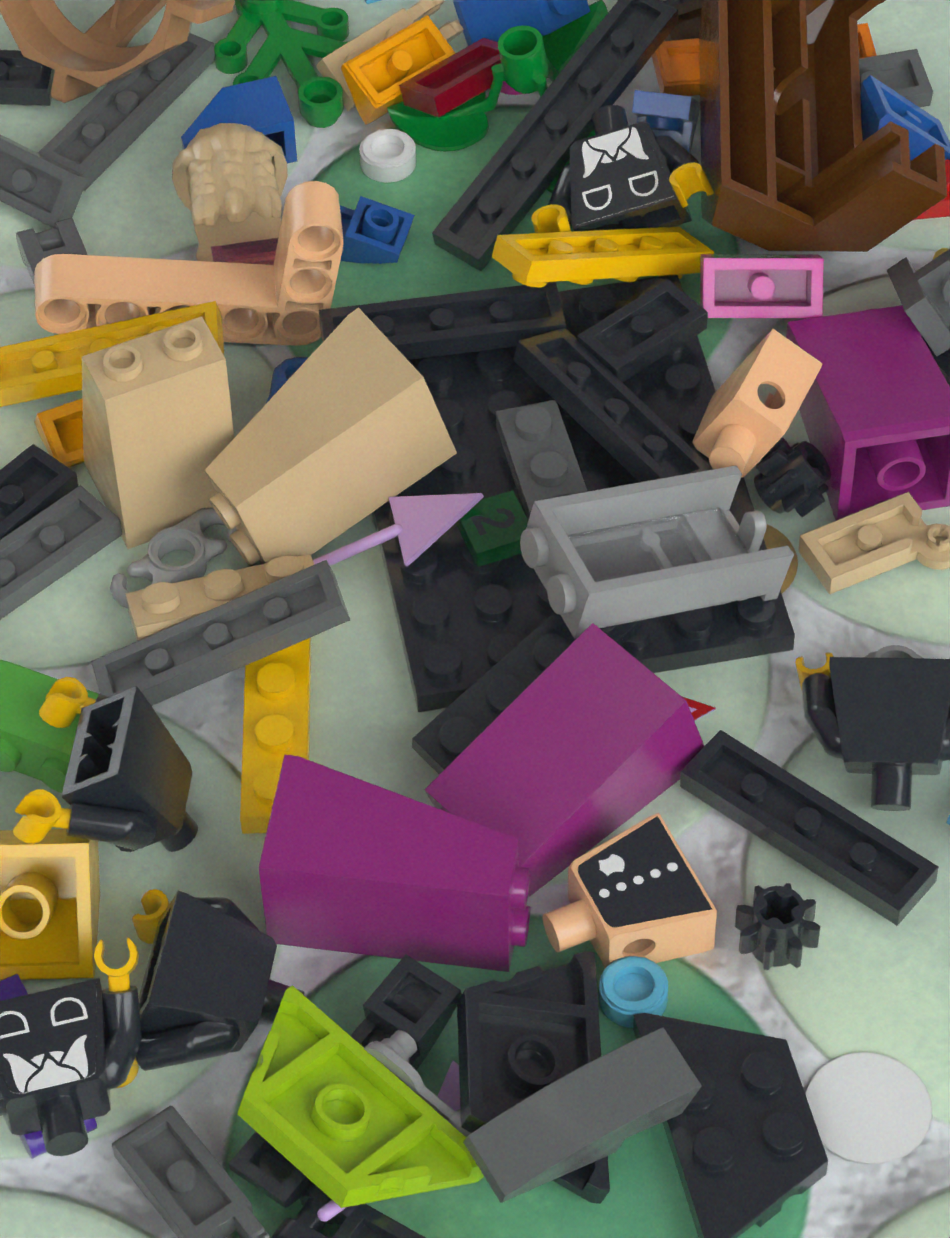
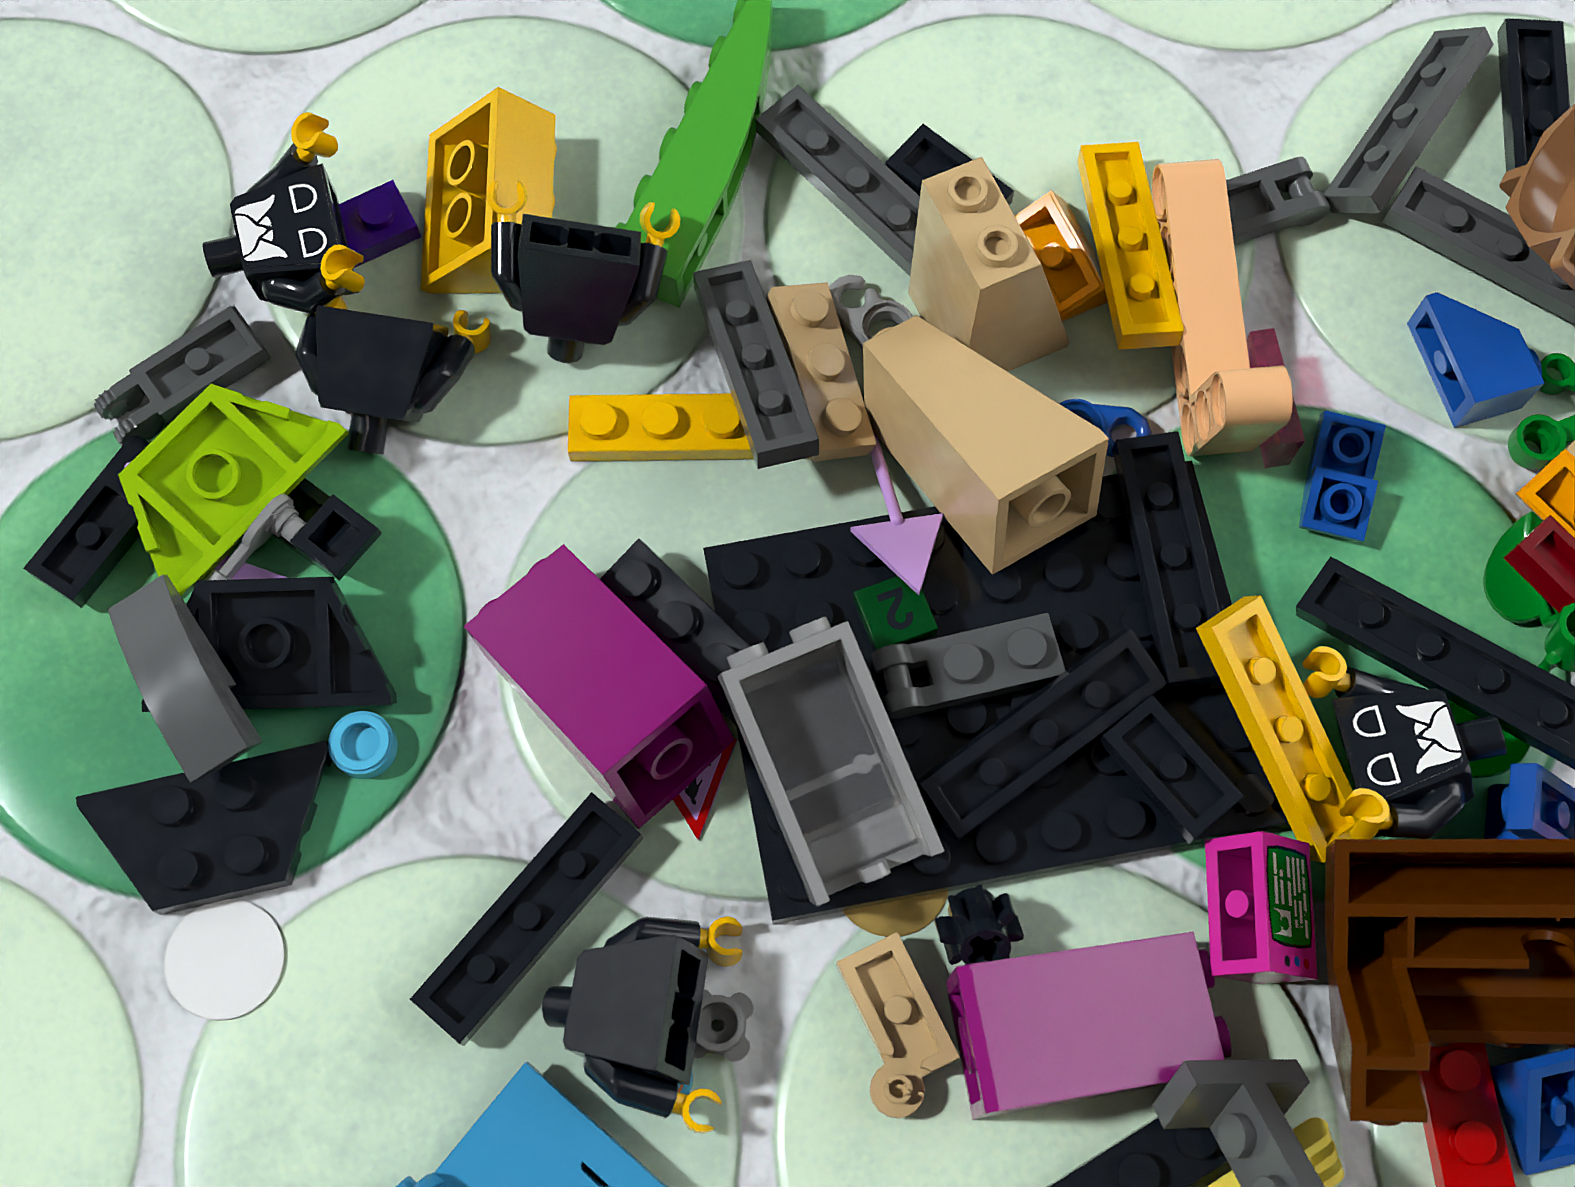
camera: 90 degrees right, 20 degrees up
tan piece [172,123,288,265] -> none
magenta slope [259,755,531,972] -> none
white tile [359,129,416,183] -> none
torso [542,813,717,968] -> none
light nougat torso [692,329,823,477] -> none
black gear [735,883,821,970] -> none

